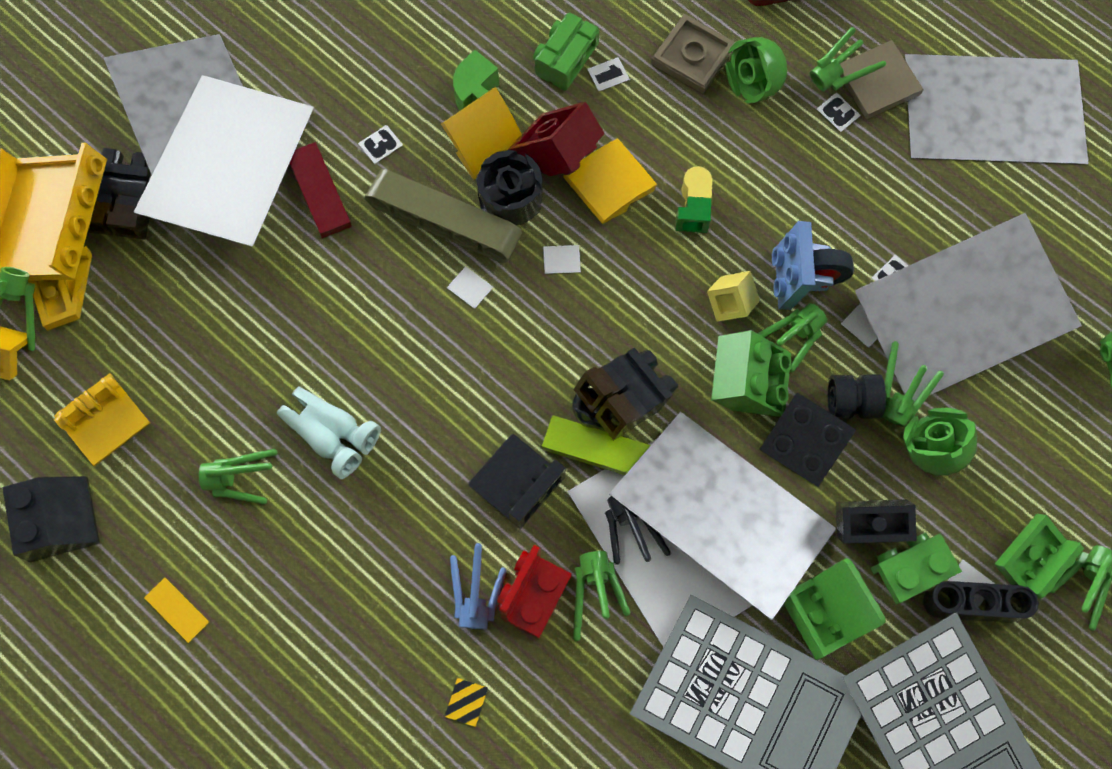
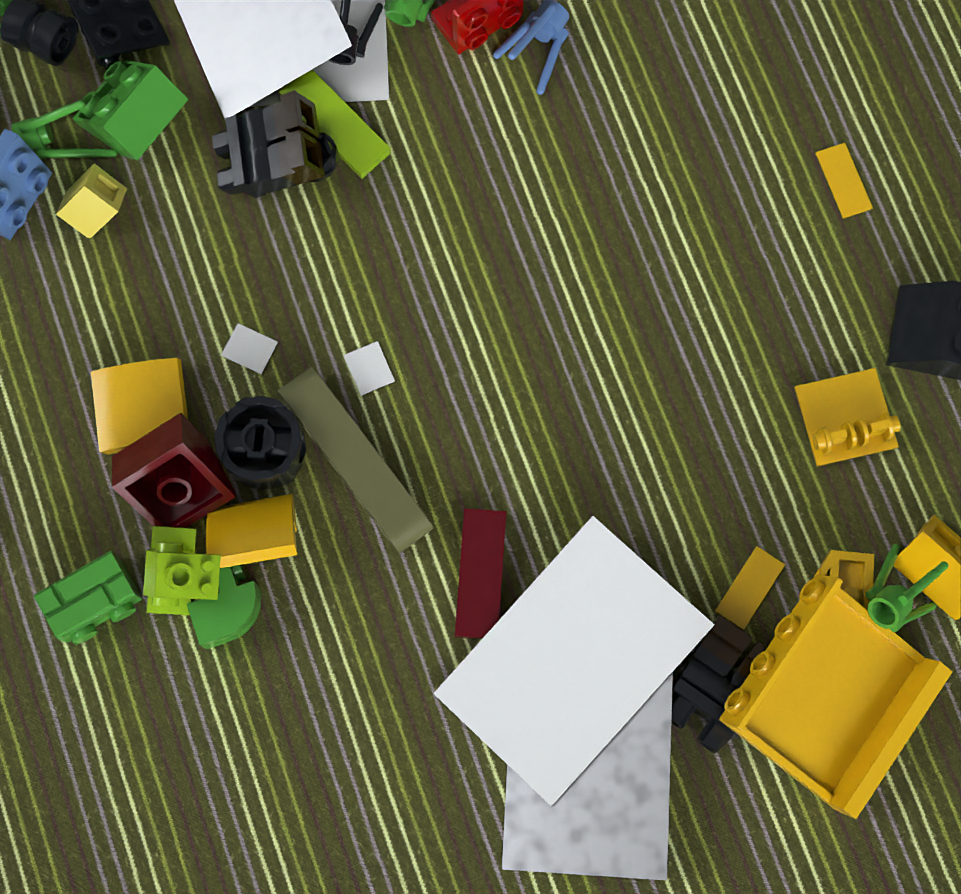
camera: 150 degrees left, 5 degrees up
bright green plant [199,449,278,504] -> none
light aqua piece [277,386,381,479] -> none
sticker [358,125,403,164] -> none
black bracket [469,434,566,530] -> none
white sticker [587,57,630,91] -> none
leg [675,166,712,233] -> none
none -> lime tile [143,526,221,615]
none -> yellow sticker [715,546,785,630]

